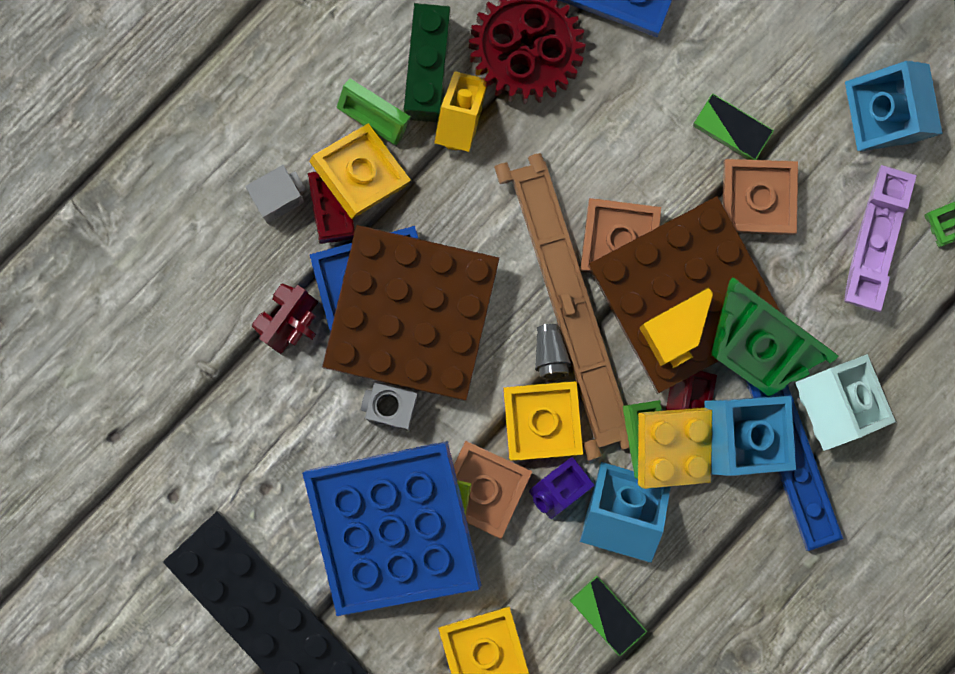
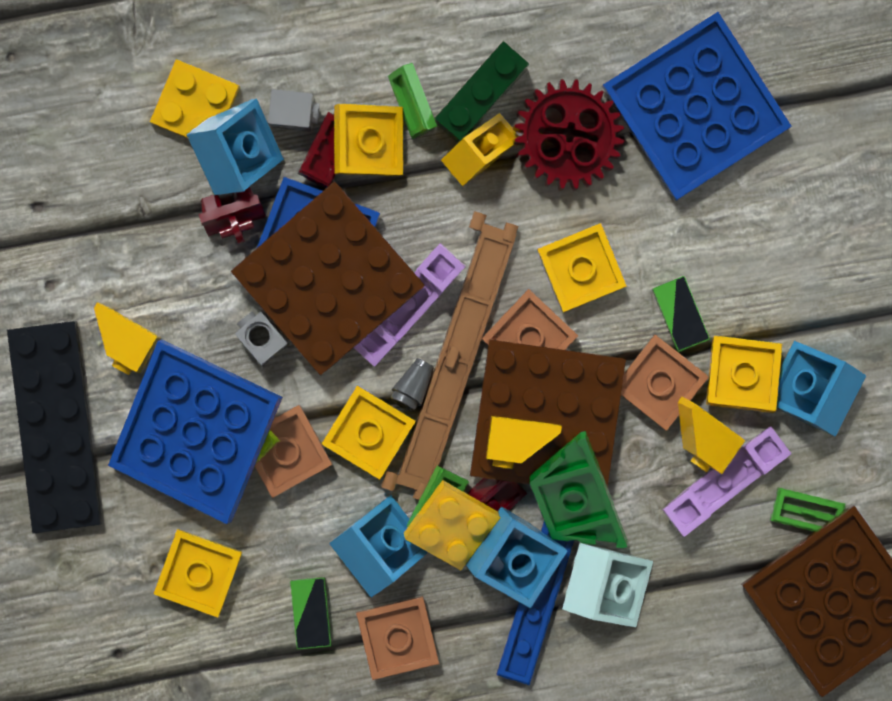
camera: 30 degrees right, 5 degrees up
dark purple bracket [529,456,595,519] -> none
none -> yellow slope [94,302,161,375]
none -> yellow plate [150,59,240,139]
none -> dark azure slope [186,98,284,195]
none -> lavender slope [354,243,466,367]
none -> nougat plate [356,596,439,680]
none -> yellow plate [537,223,627,313]
none -> yellow slope [678,397,745,474]
none -> yellow plate [706,336,782,413]

